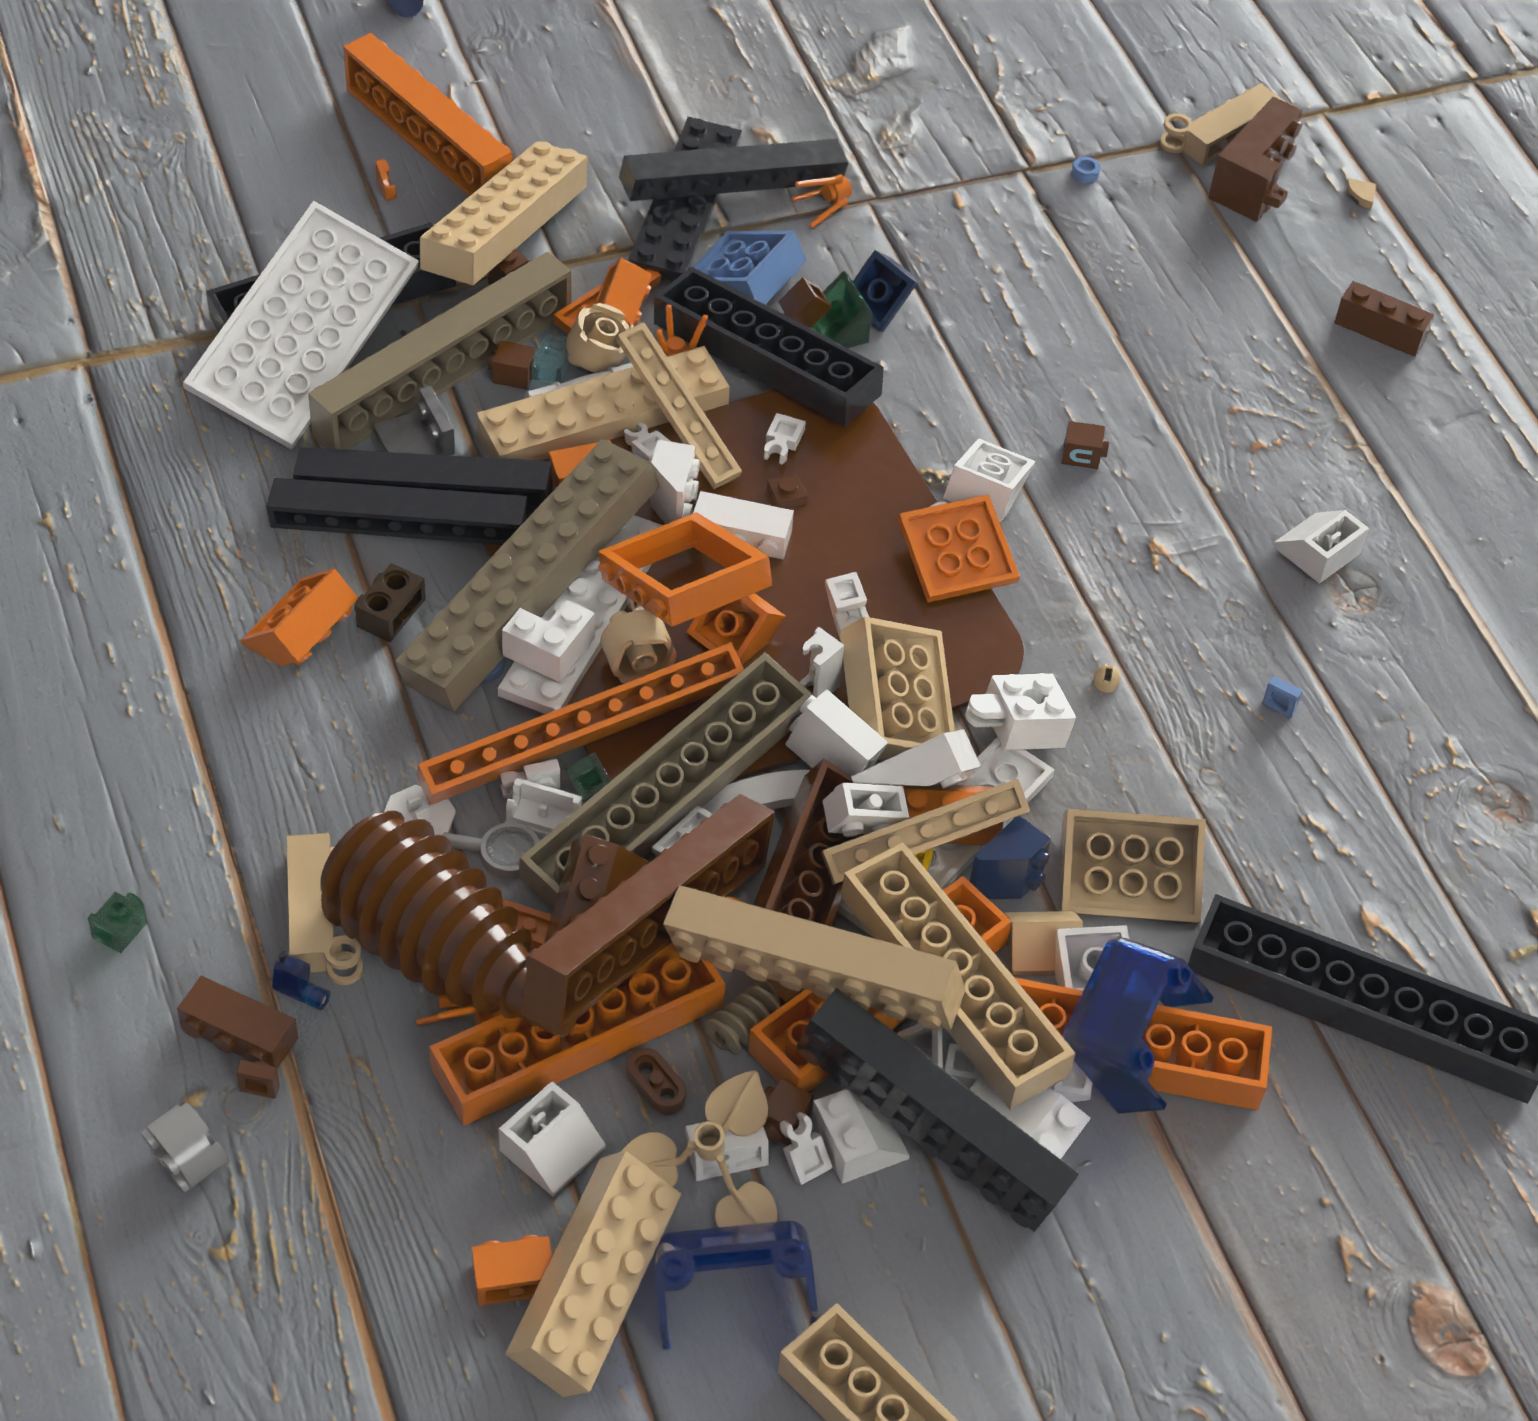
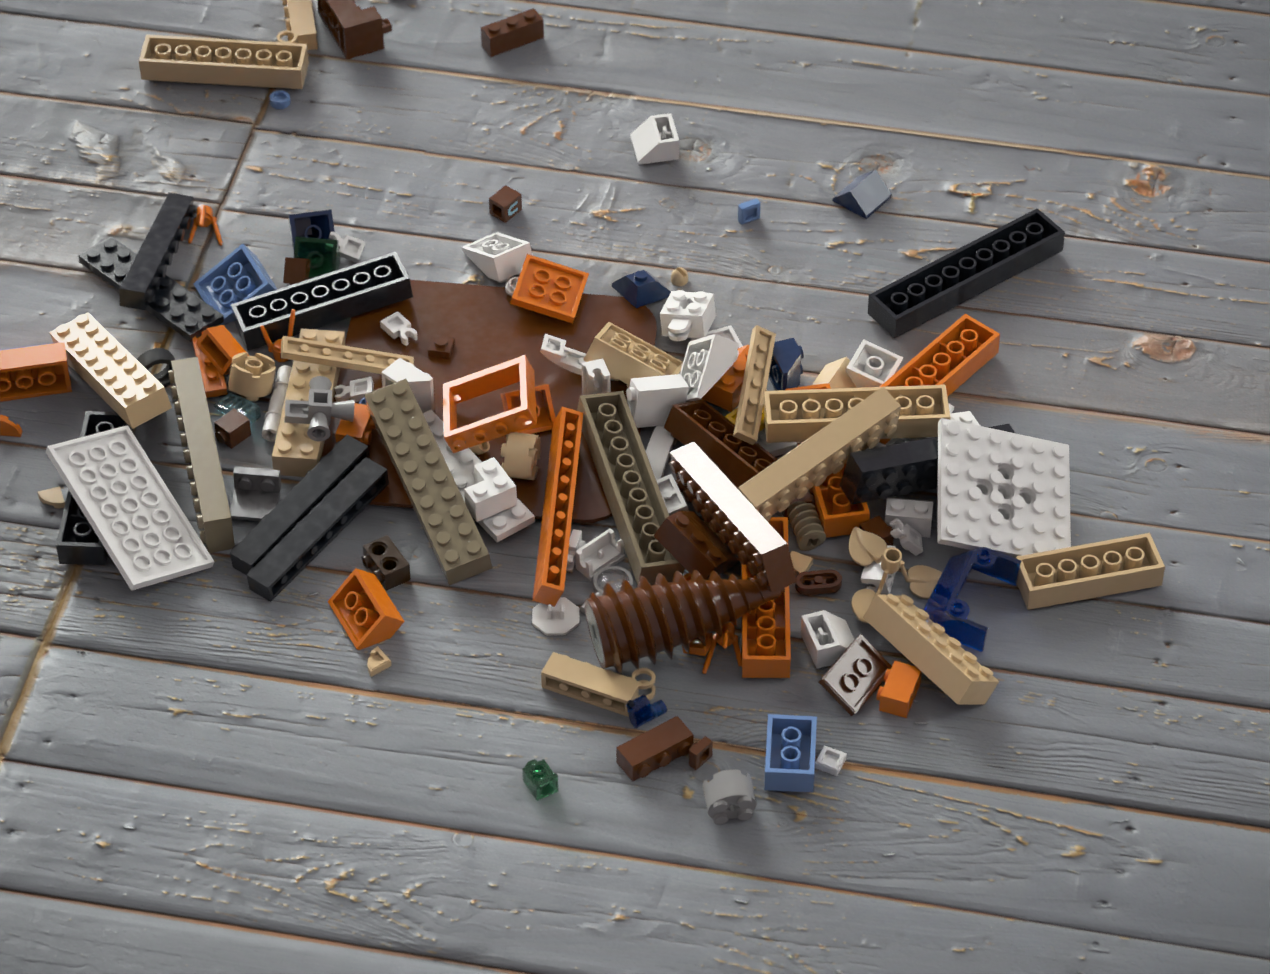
camera: 55 degrees left, 5 degrees down
clear green brick [565,752,611,804] -> none
white brick [693,491,794,559] -> none
white brick [823,783,909,837] -> none
tan slope [1061,809,1206,923] -> none
clear blue windscreen [1064,938,1214,1114] -> none
none -> black tyre [137,348,175,387]
none -> tan brick [139,35,309,89]
none -> light grey brick [284,376,355,441]
none -> white plate [325,232,366,263]
none -> tan tile [367,646,391,677]
none -> dark blue slope [612,270,671,308]
none -> medium blue brick [764,714,817,793]
none -> tan tile [790,551,813,576]
none -> white tile [815,746,847,776]
none -> tile [818,634,892,716]
none -> slope [833,169,892,219]
none -> white plate [937,418,1071,559]

